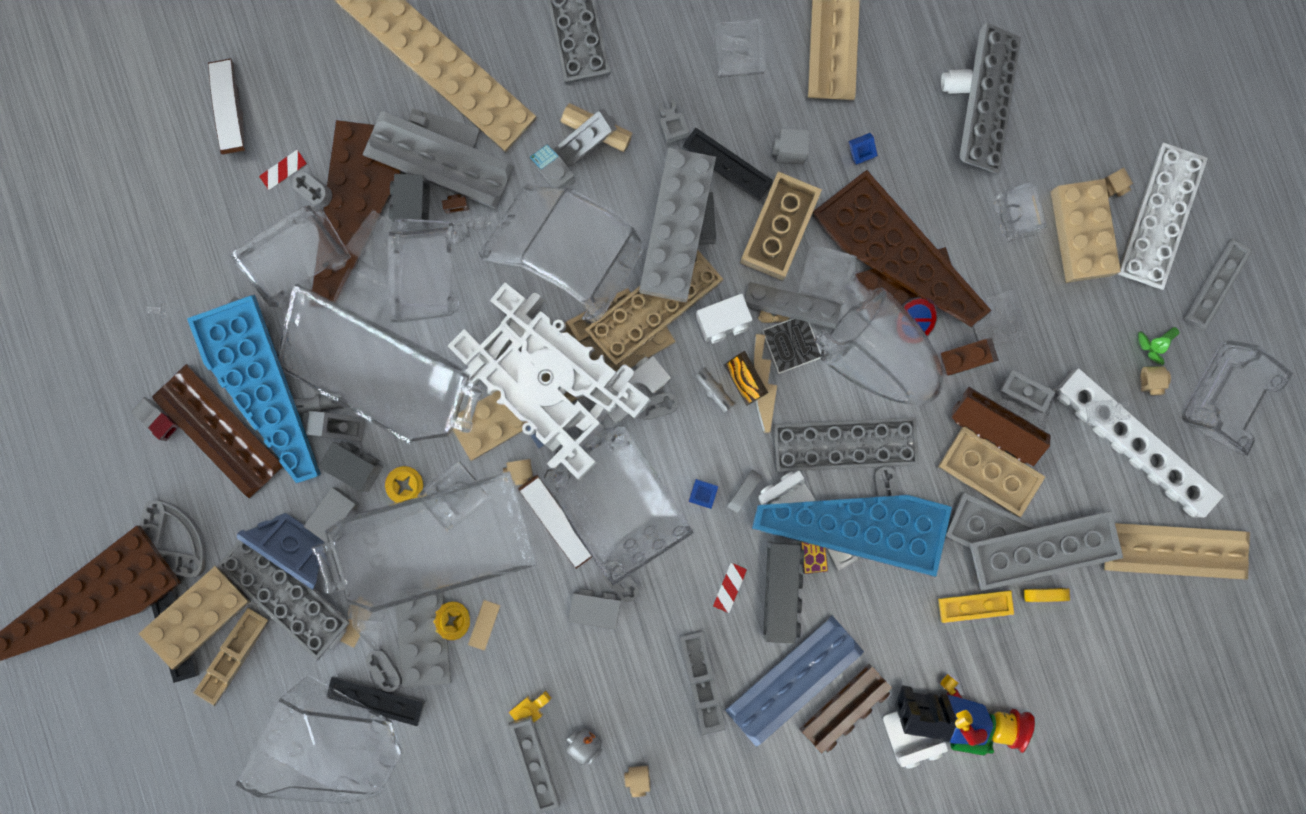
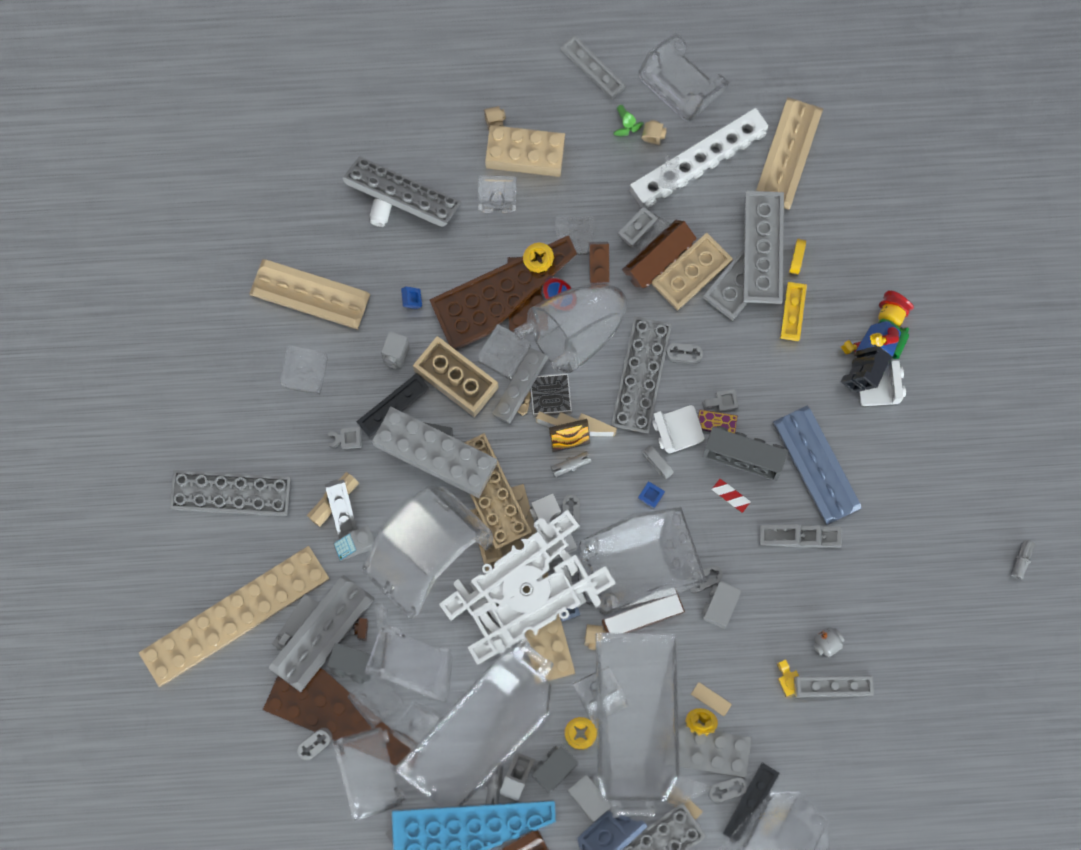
camera: 75 degrees left, 10 degrees down
white slope [208,58,245,155] -> none
sticker [259,150,307,190] -> none
tan plate [624,765,651,797] -> none
white brick [695,293,752,344] -> none
dark azure wing [752,495,952,577] -> none
brick [799,664,892,754] -> none
white plate [1118,142,1208,290] -> none
none -> yellow gear [523,243,554,273]

